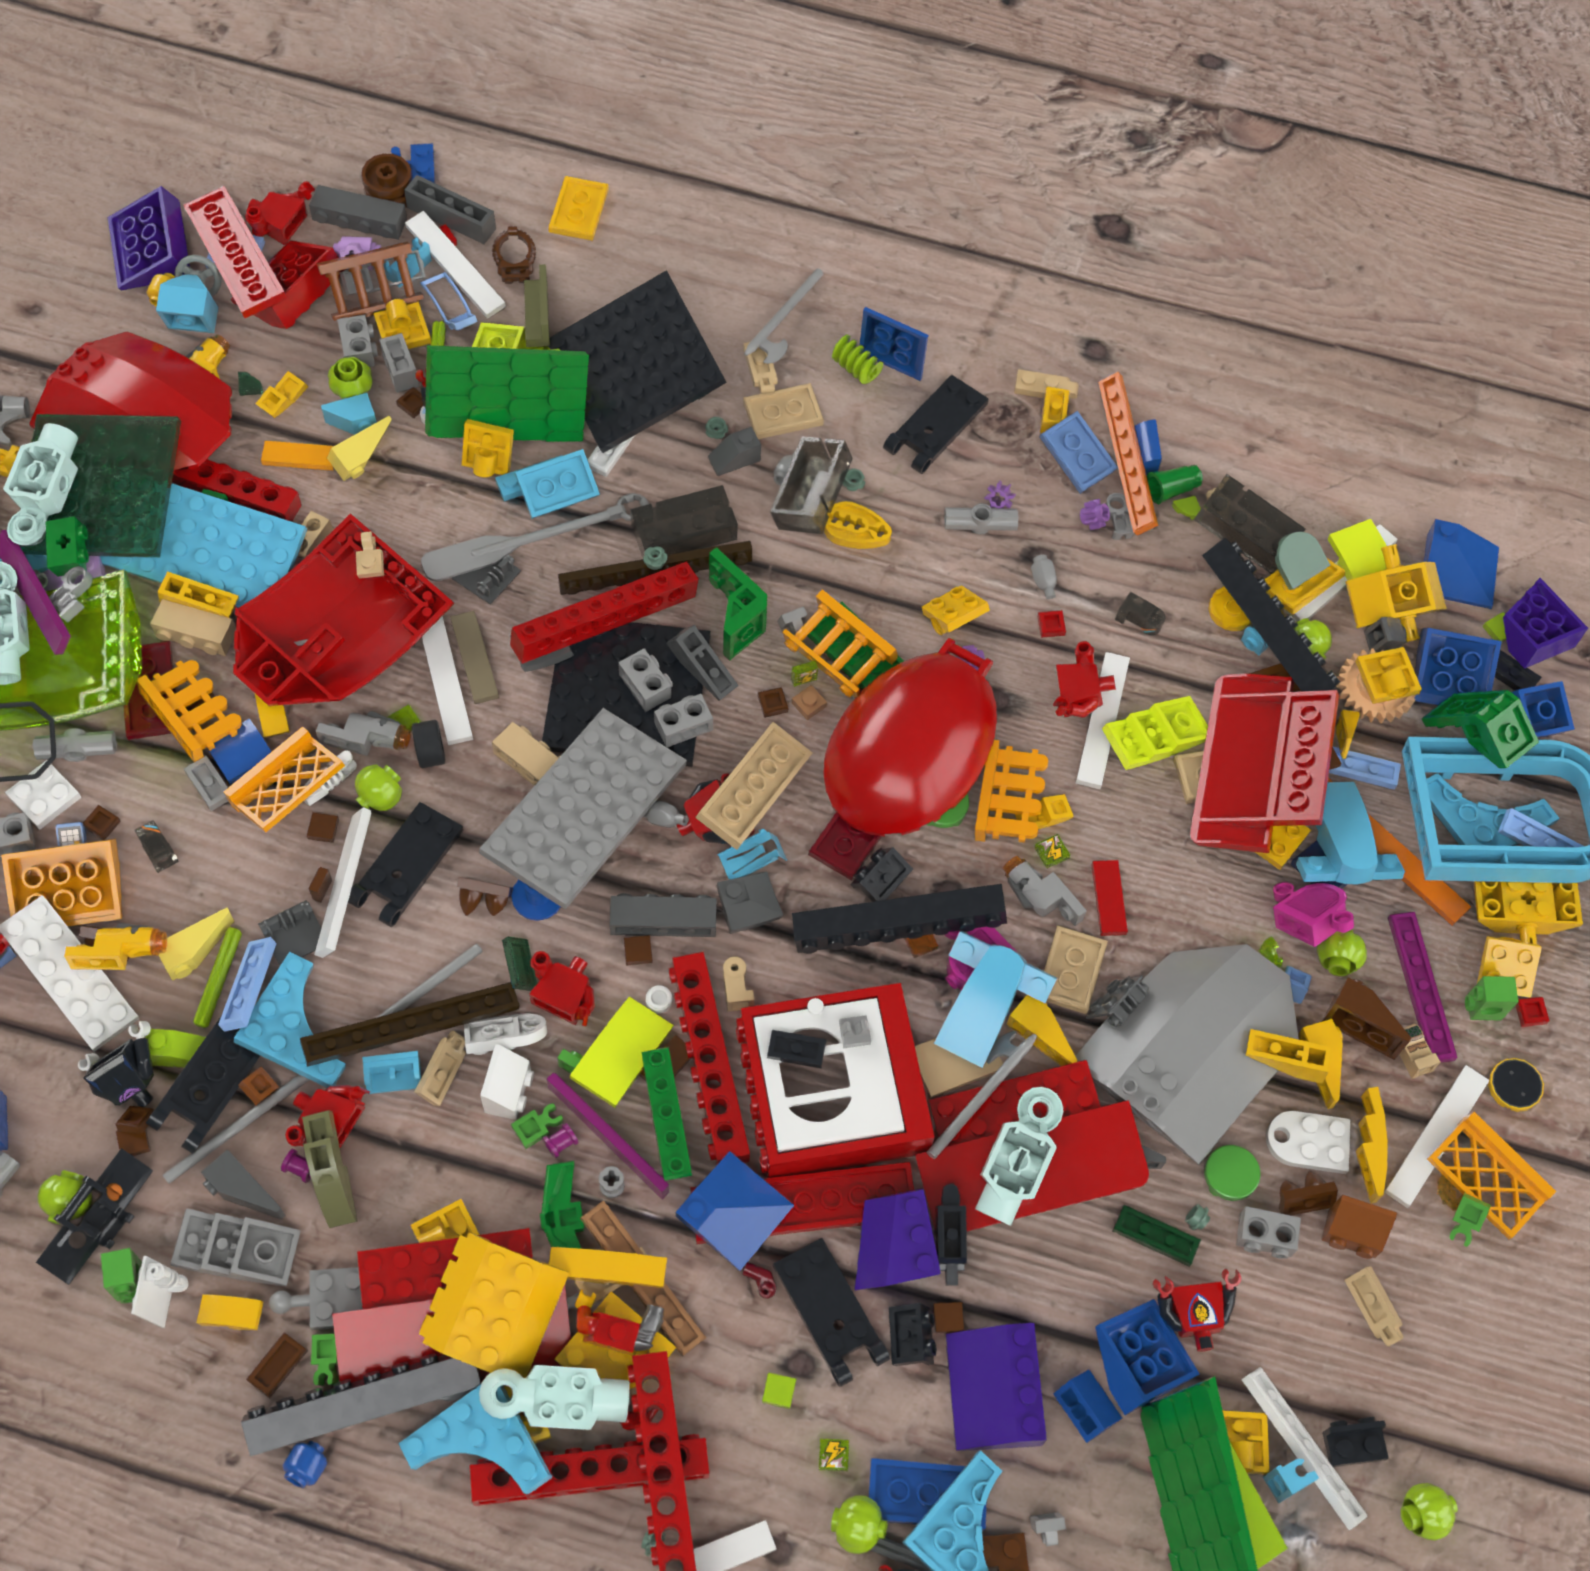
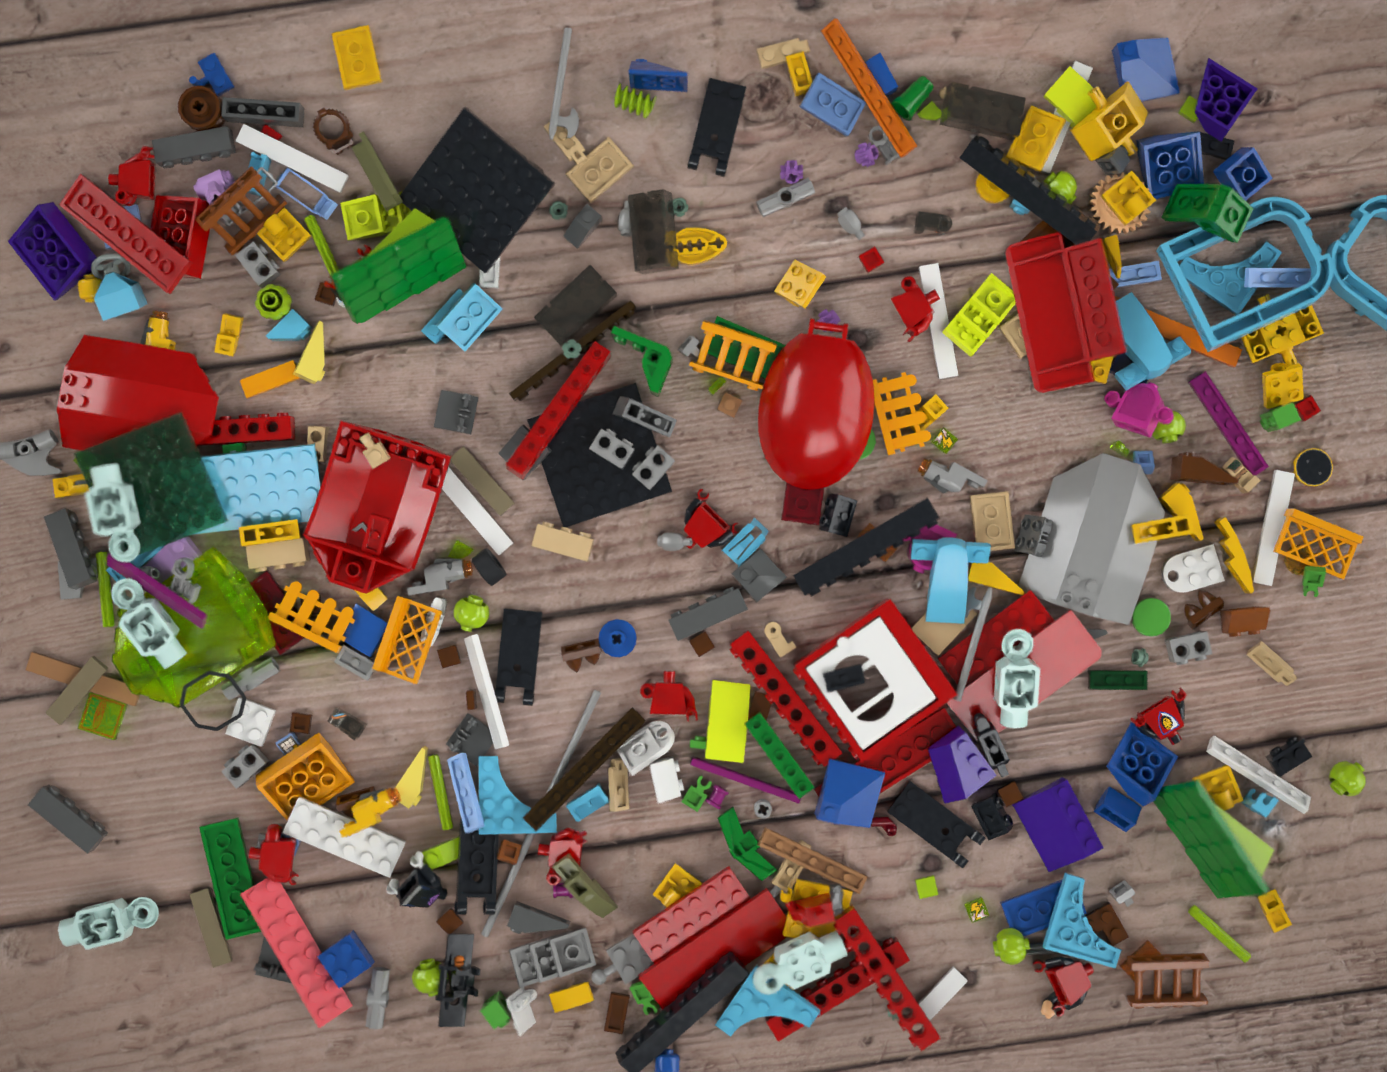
camera: 20 degrees left, 25 degrees up
green brick [45,516,89,577] -> none
reddish brown tile [115,1106,154,1134] -> none
clear green tile [238,372,264,396] -> none
light grey brick [379,333,419,393] -> none
yellow slope [419,1233,569,1378] -> none
light grey piece [421,493,650,582] -> none
yellow plate [461,419,514,477] -> none
light grey plate [479,708,687,910] -> none
clear green tile [502,936,537,991] -> none
yellow slope [549,1247,667,1288] -> none
white tile [646,985,672,1014] -> none
tan plate [695,722,813,850] -> none
reddish brown tile [758,687,789,718] -> none
light grey tile [839,1015,871,1049] -> none
red tile [1091,860,1128,936] -> none
sand green tile [1275,532,1331,590] -> none

